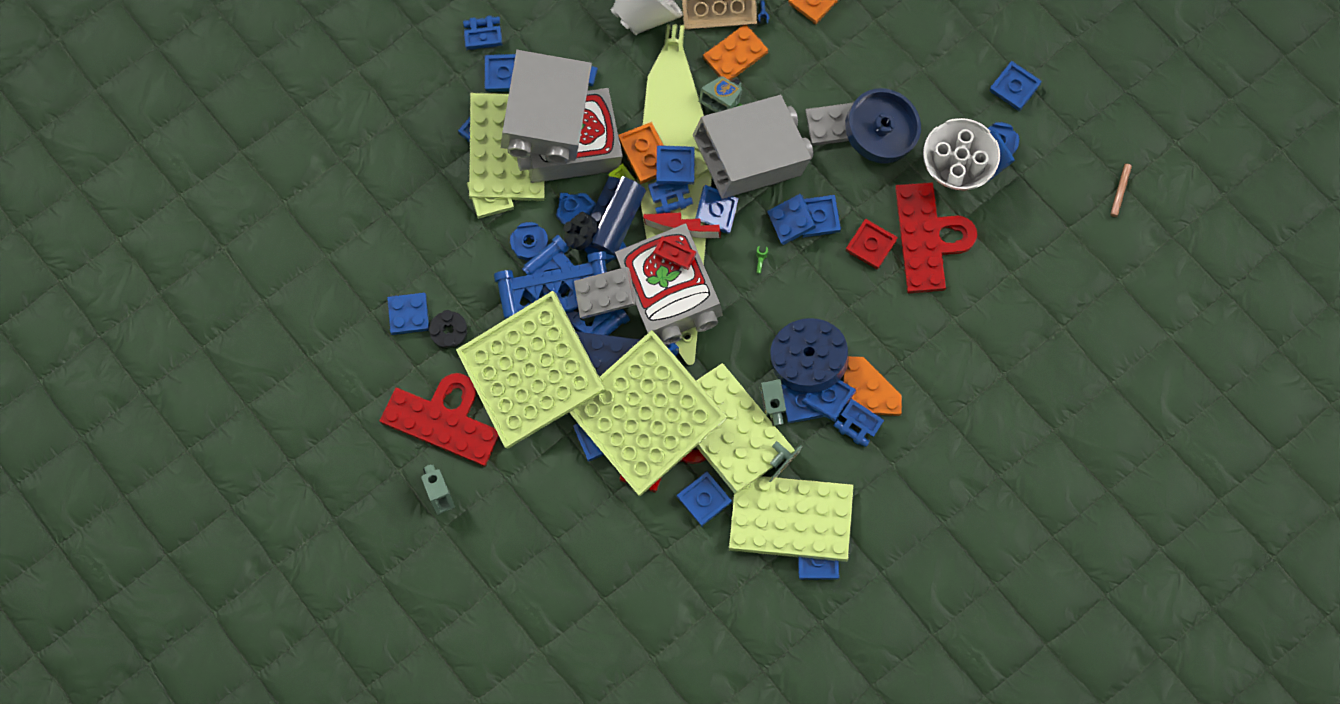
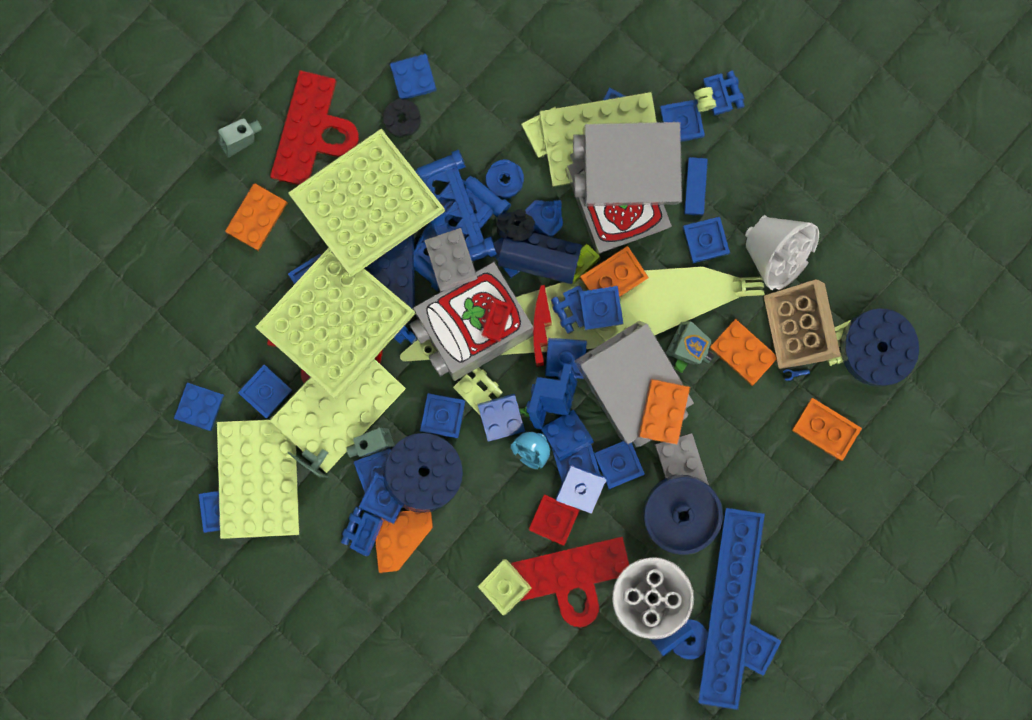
camera: 80 degrees right, 10 degrees up
none -> blue plate [174,383,224,431]
none -> orange plate [225,183,288,251]
none -> blue plate [420,393,466,439]
none -> yellowish green plate [453,367,503,415]
none -> plate [477,394,525,442]
none -> yellowish green plate [478,559,532,615]
none -> medium azure cylinder [511,432,550,469]
none -> blue bracket [526,363,578,429]
none -> plate [555,464,606,513]
none -> blue plate [594,441,645,489]
none -> orange plate [638,379,690,444]
none -> blue plate [683,217,730,263]
none -> yellowish green wheel [694,87,716,112]
none -> blue plate [698,508,765,710]

